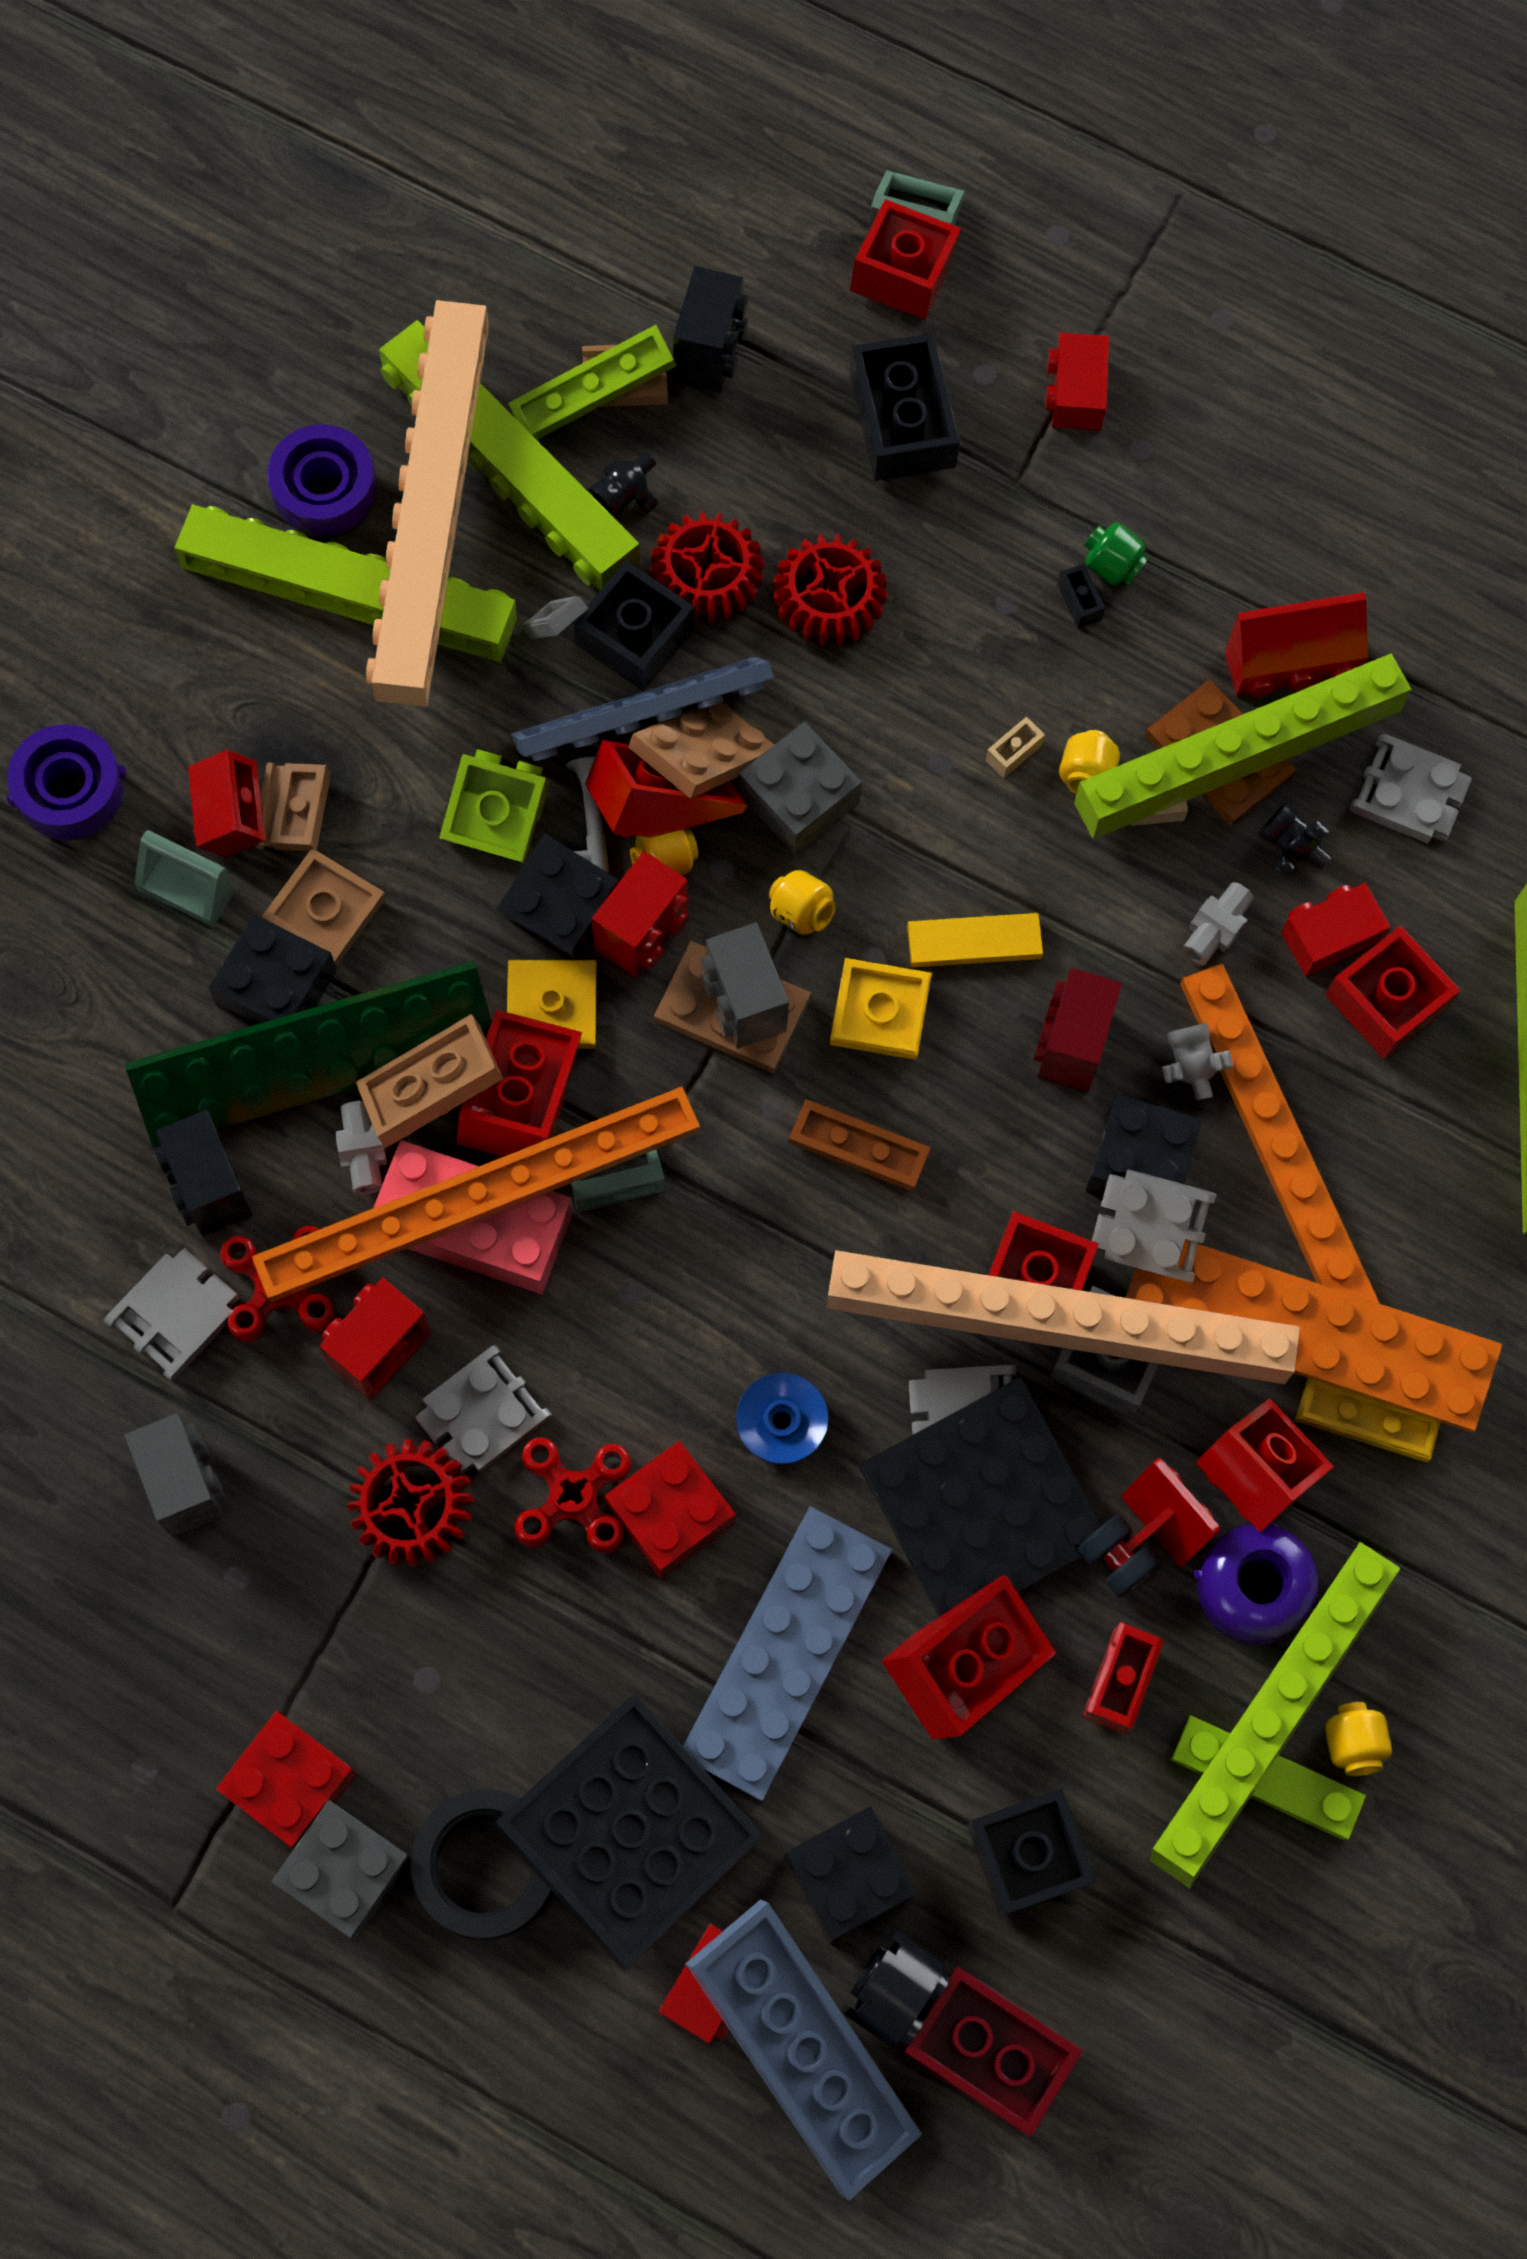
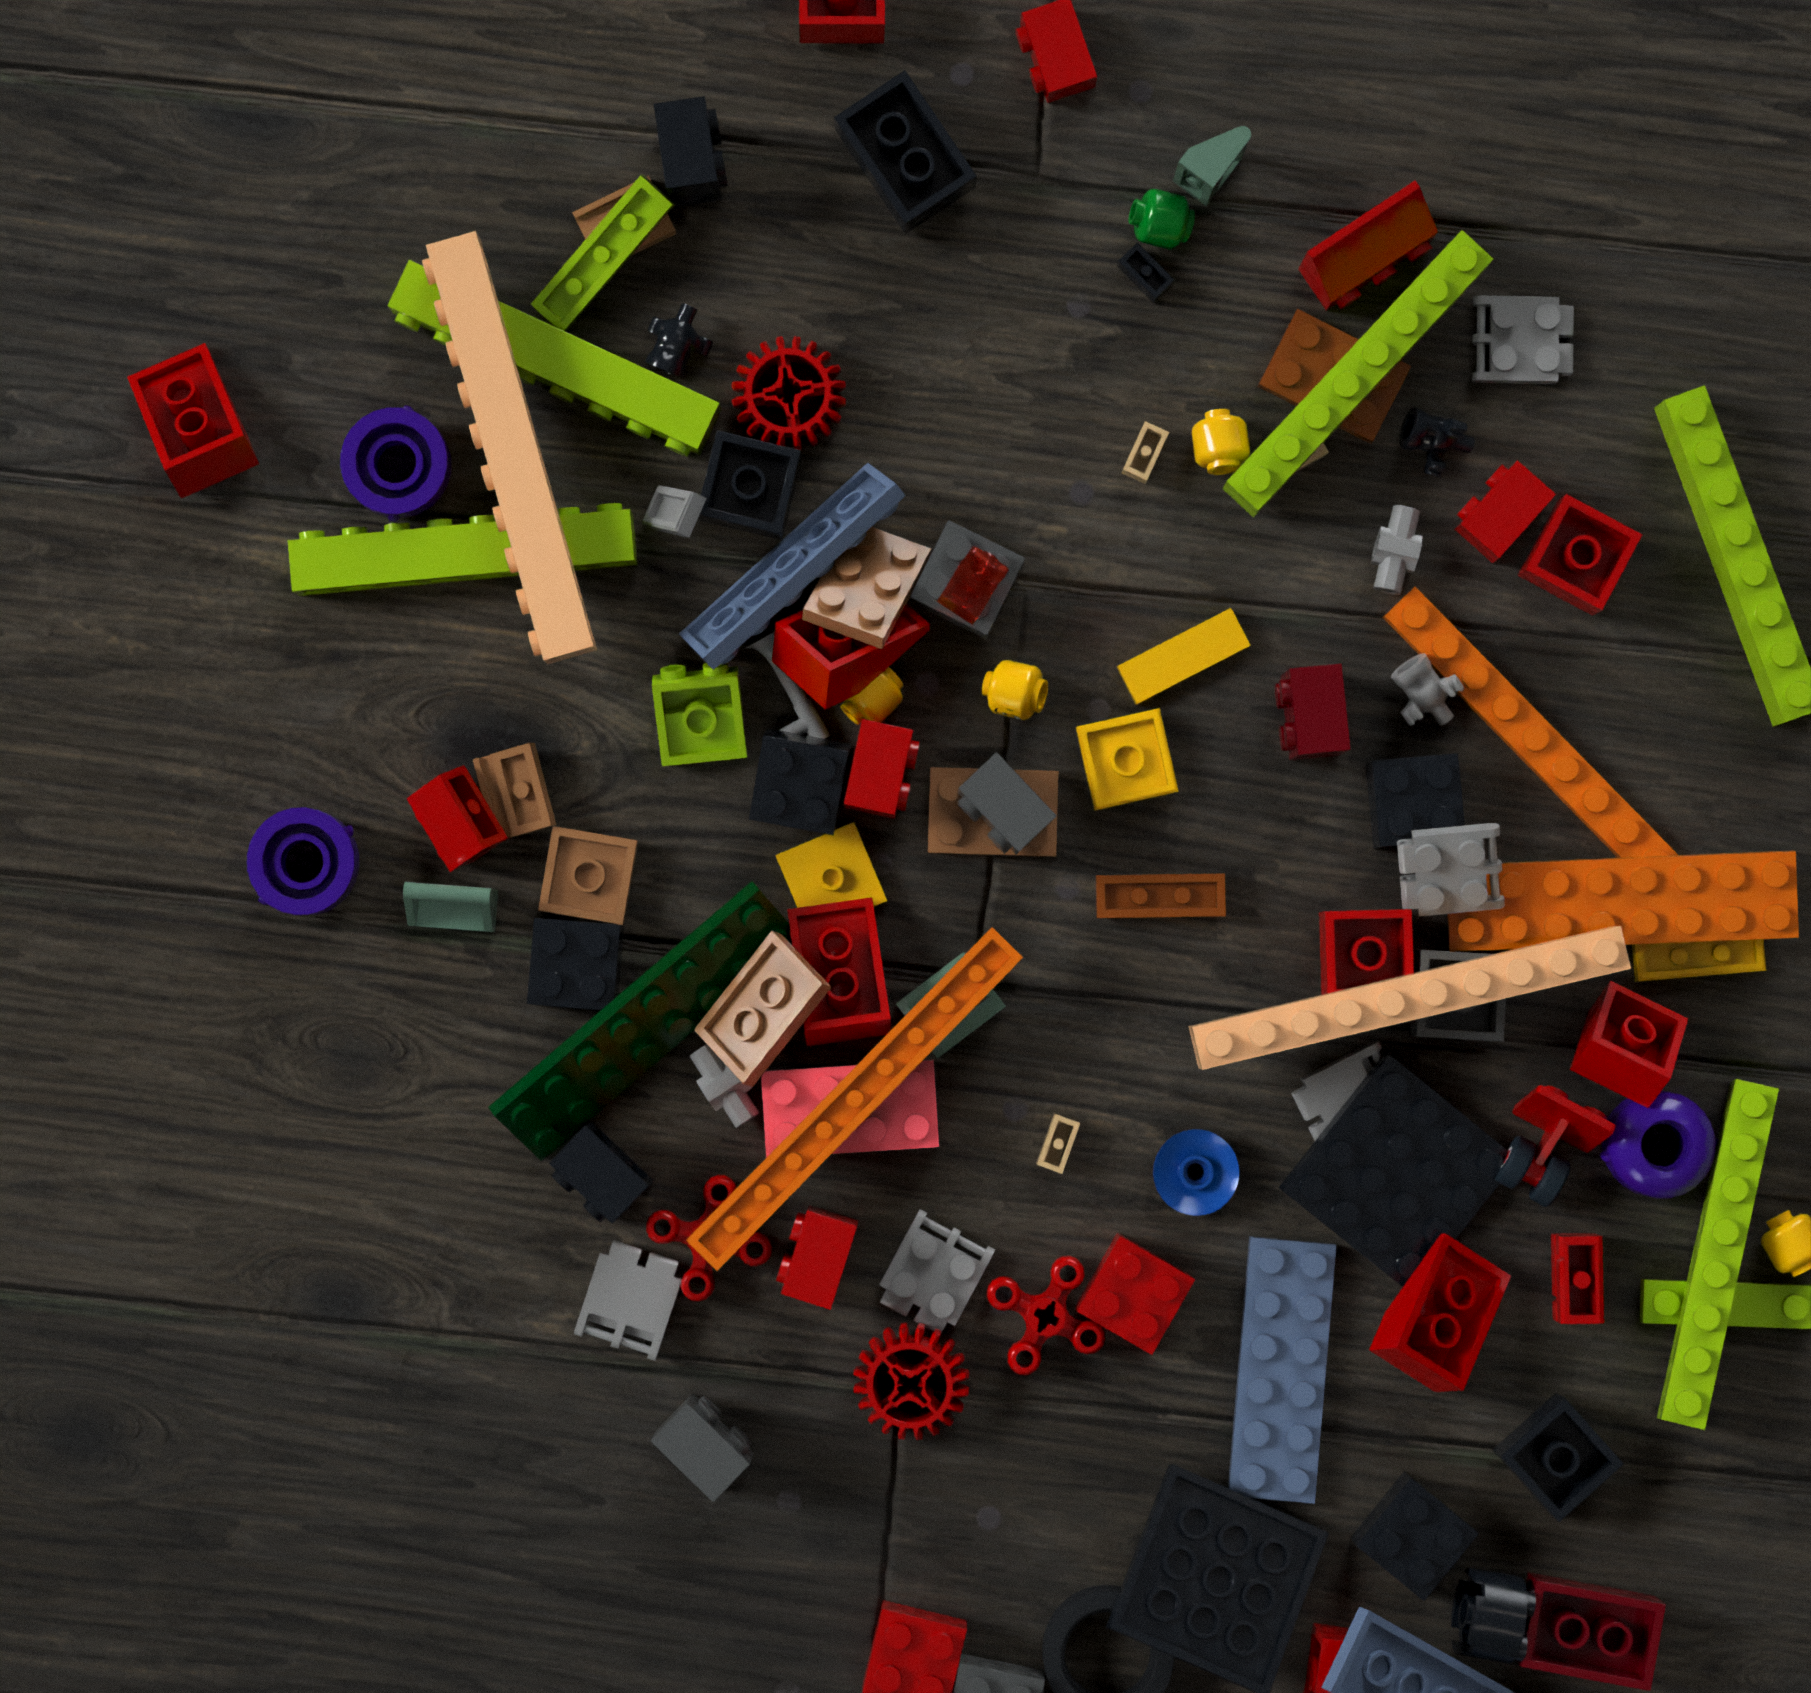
camera: 15 degrees left, 15 degrees up
red gear [773,533,888,647] -> none
none -> red slope [127,343,259,499]
none -> clear red bracket [936,546,1009,625]
none -> tan piece [1036,1113,1080,1174]
none -> sand green tile [1173,126,1251,206]

